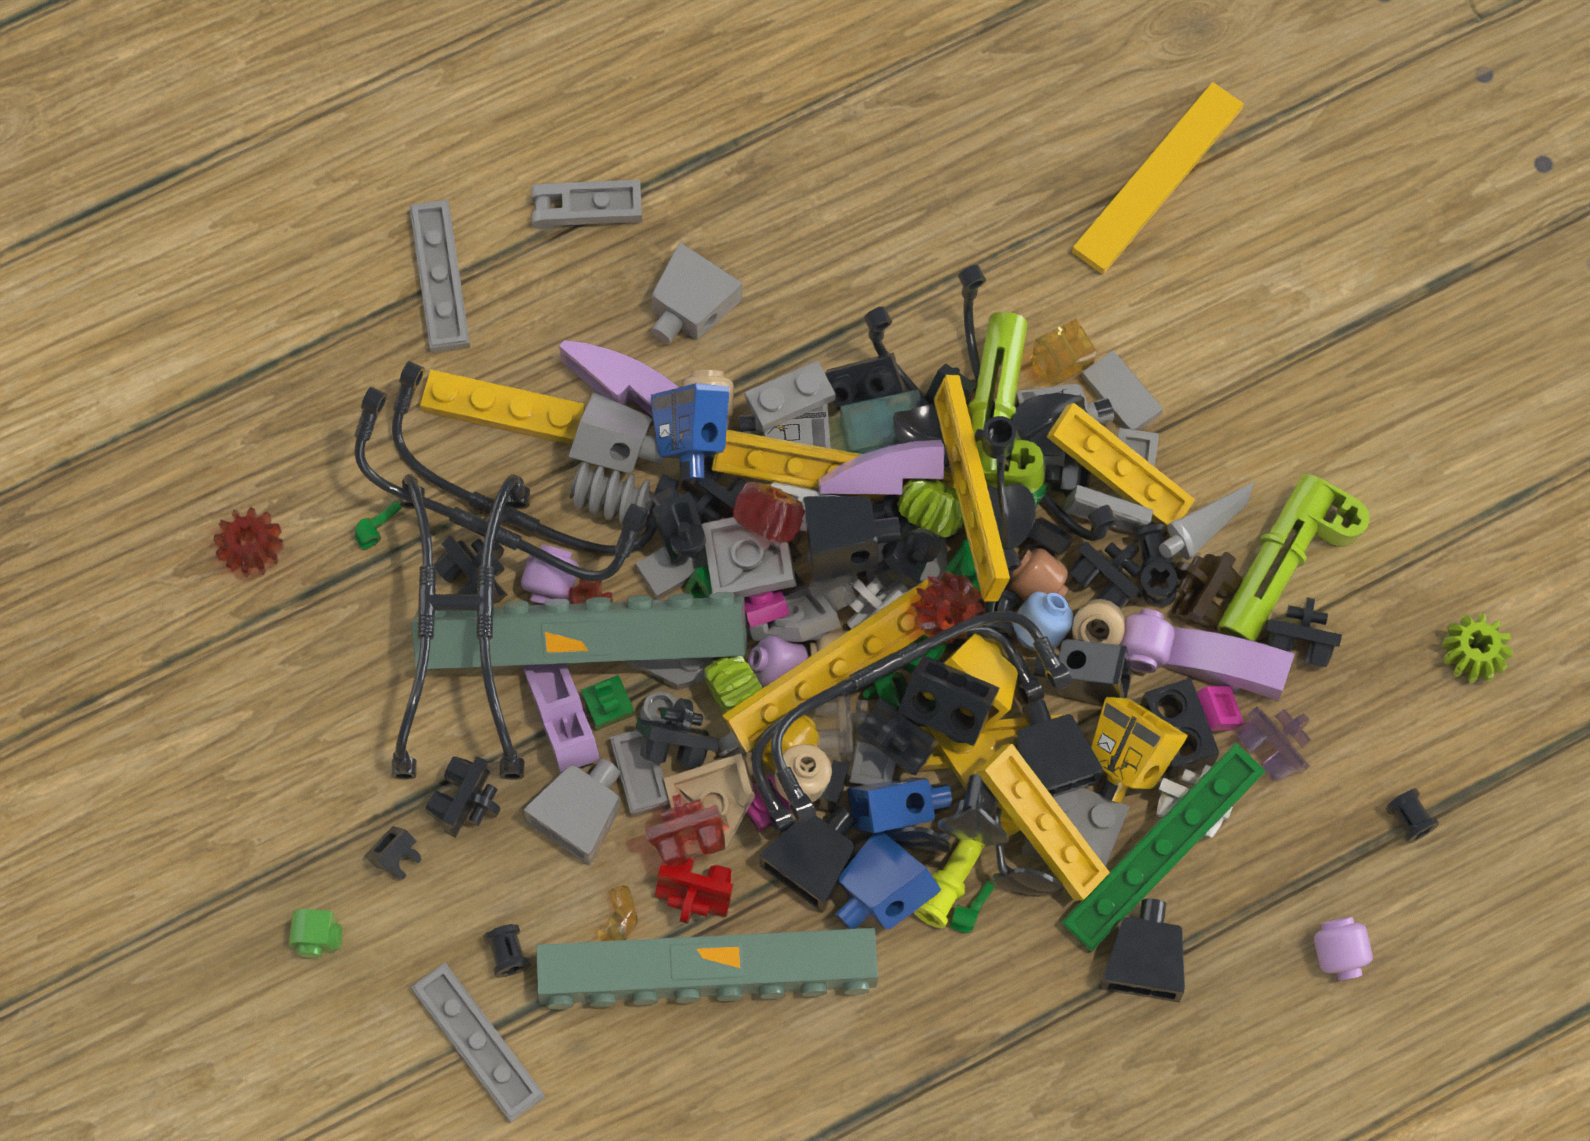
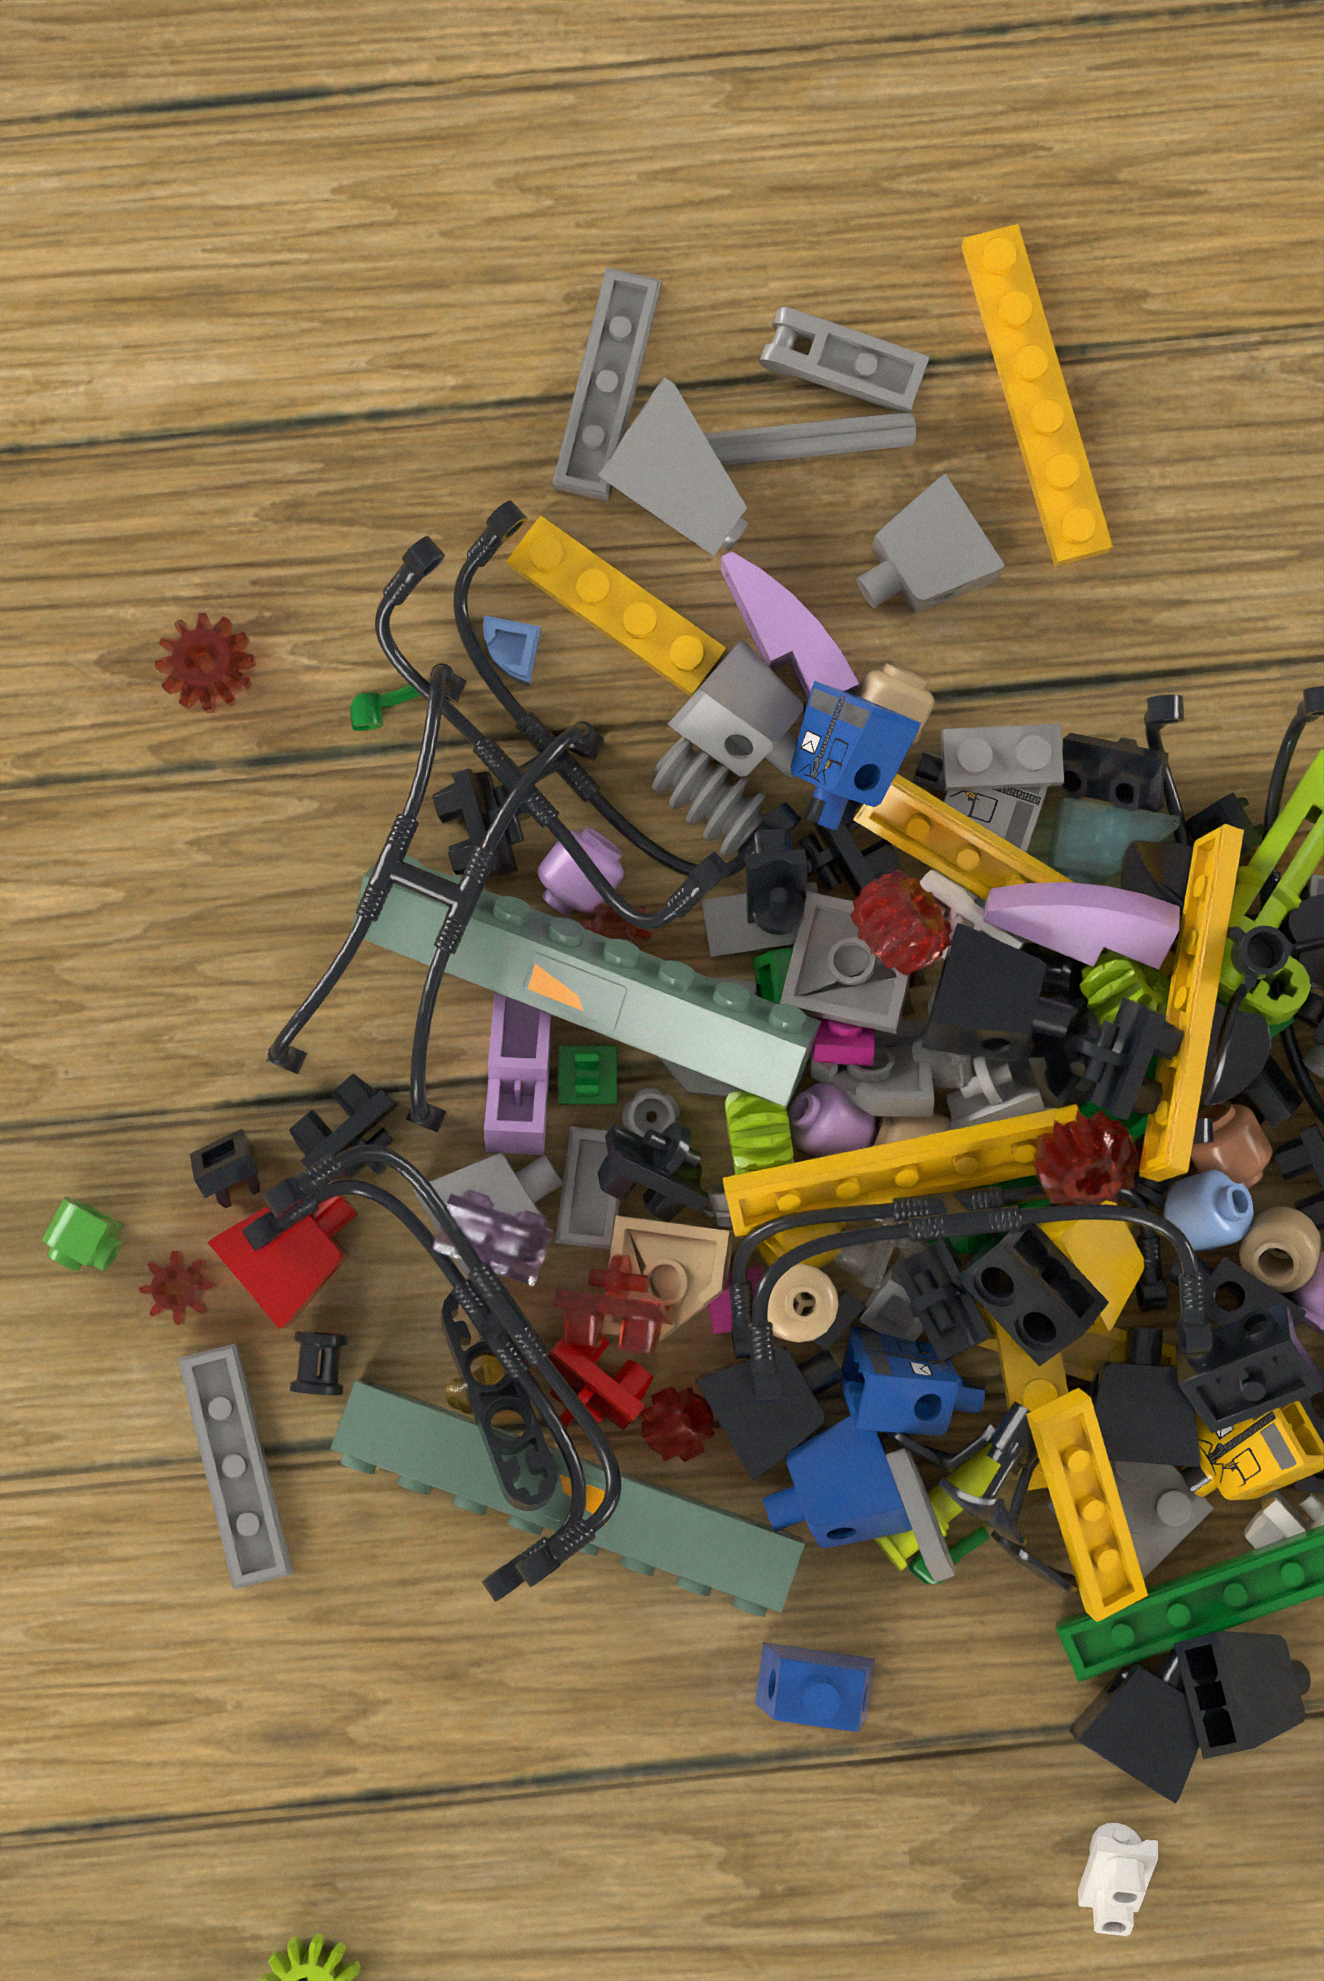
camera: 25 degrees right, 15 degrees up
none -> clear red gear [139,1250,217,1325]
none -> red torso [207,1195,359,1329]
none -> black bar [241,1145,622,1602]
none -> clear purple hips [432,1189,554,1286]
none -> black beam [440,1289,557,1511]
none -> medium blue tile [483,615,541,686]
none -> light grey slope [598,377,748,556]
none -> clear red gear [640,1386,715,1462]
none -> light grey axle [704,412,916,466]
none -> blue torso [755,1642,875,1732]
none -> light grey tile [886,1448,956,1583]
none -> yellow plate [961,224,1113,567]
none -> black hips [1075,997,1184,1120]
none -> white hips [1078,1823,1158,1936]
none -> black torso [1173,1631,1311,1759]
none -> black bracket [1176,1302,1324,1434]

